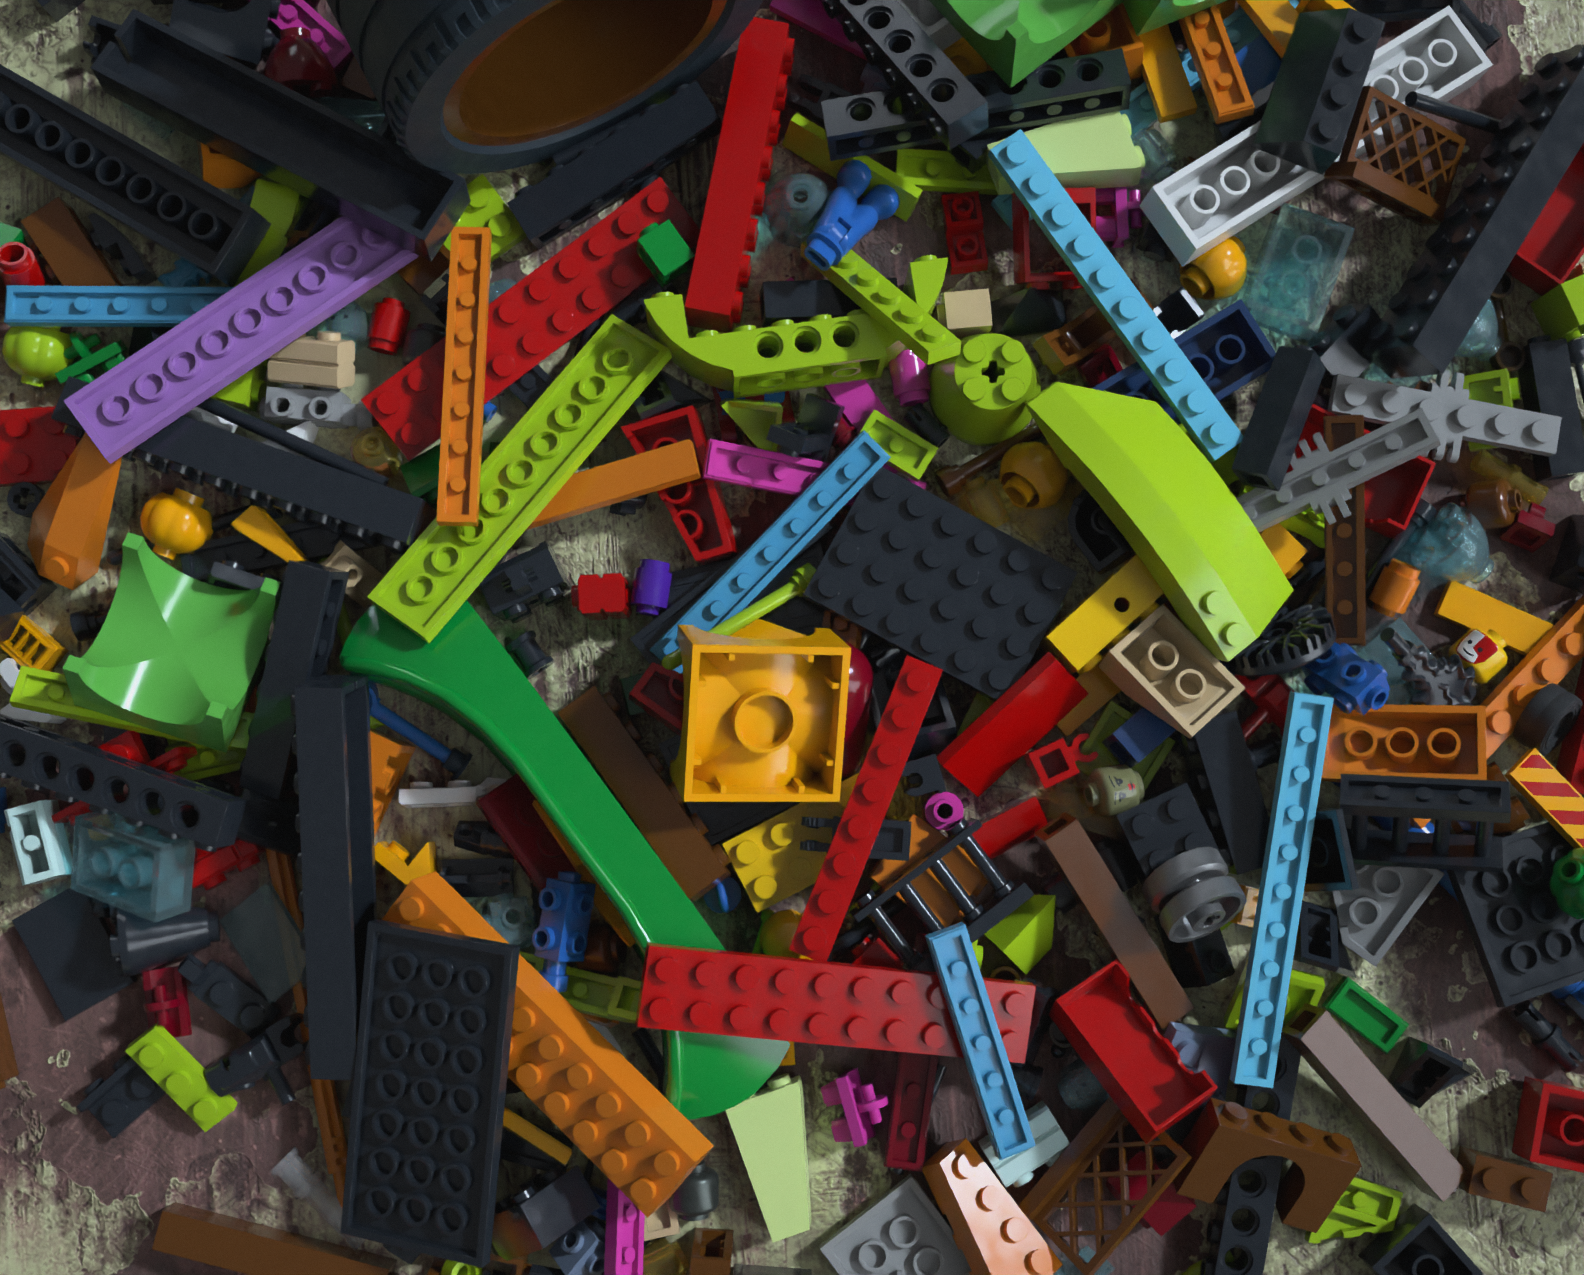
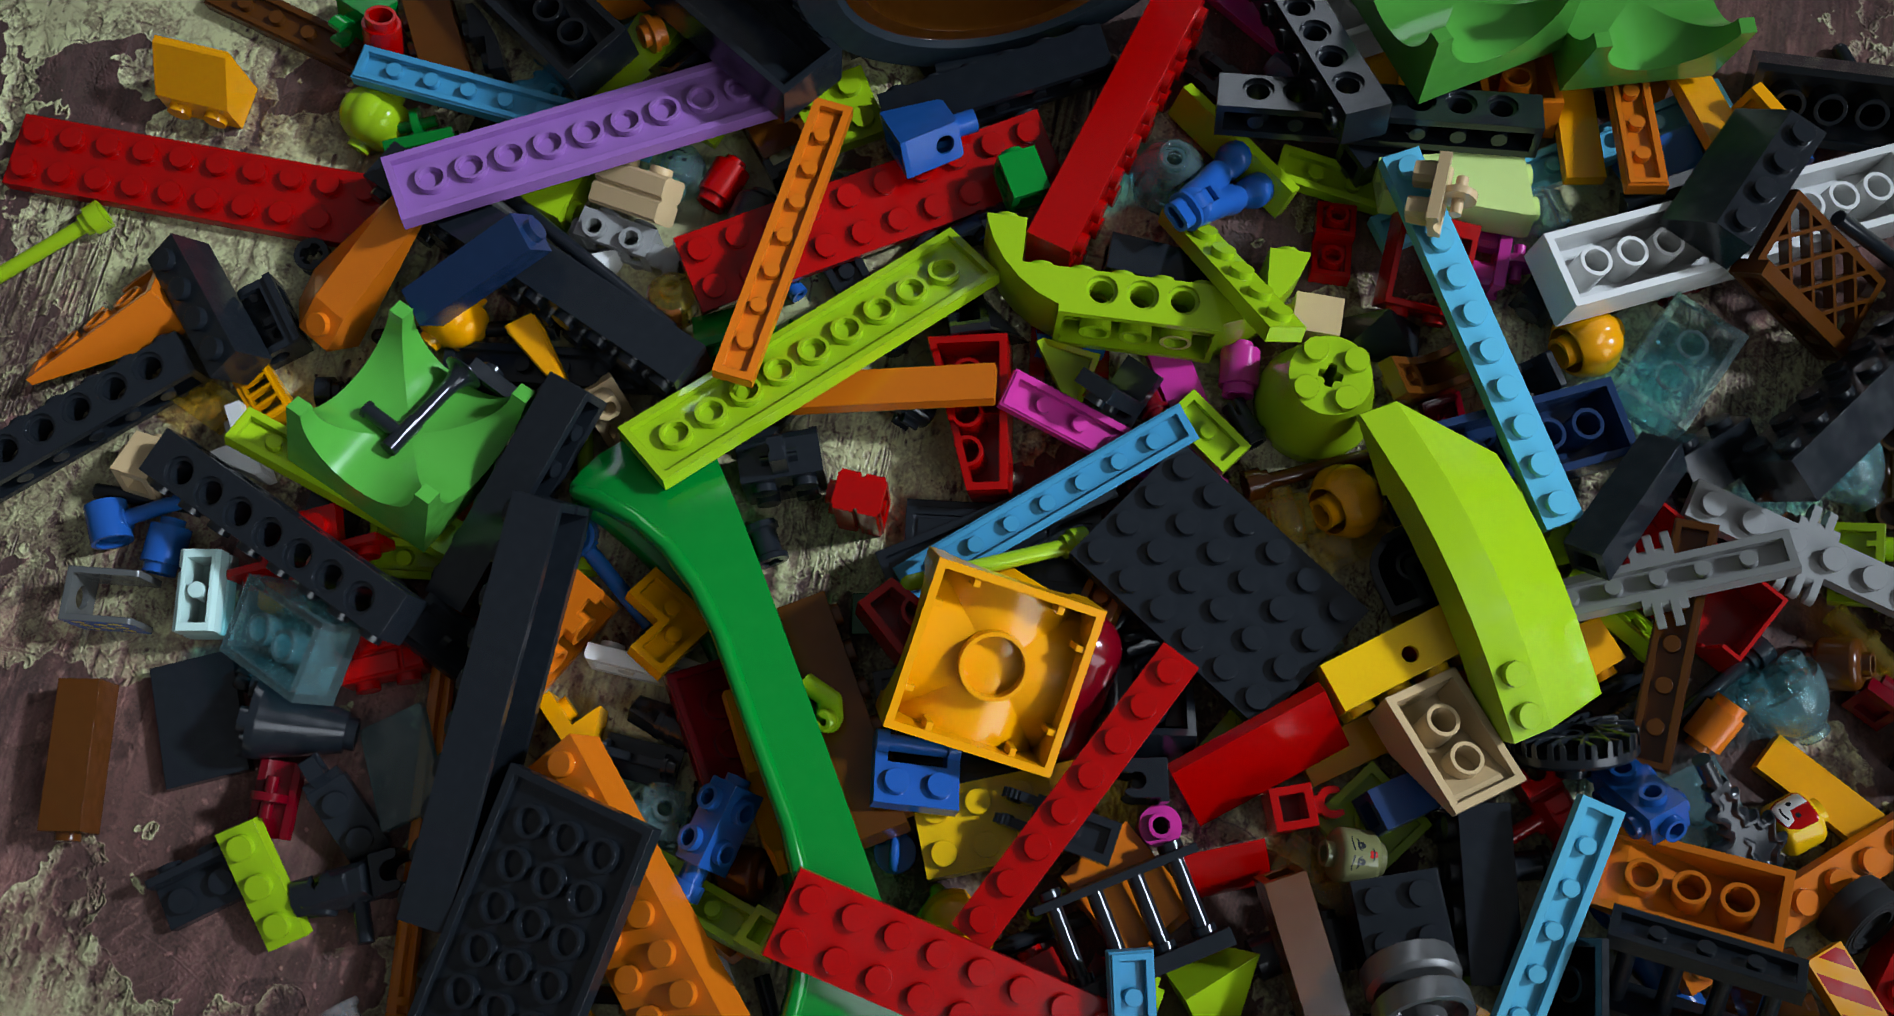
camera: 20 degrees right, 10 degrees down
dark purple brick [629,559,672,616] -> none
none -> black piece [359,356,481,456]
none -> dark blue brick [401,213,552,326]
none -> light orange plate [625,567,709,681]
none -> orange plate [636,14,669,54]
none -> lime arm [802,673,844,733]
none -> blue plate [869,728,962,817]
none -> blue torso [879,99,979,179]
none -> tan hips [1404,151,1478,238]

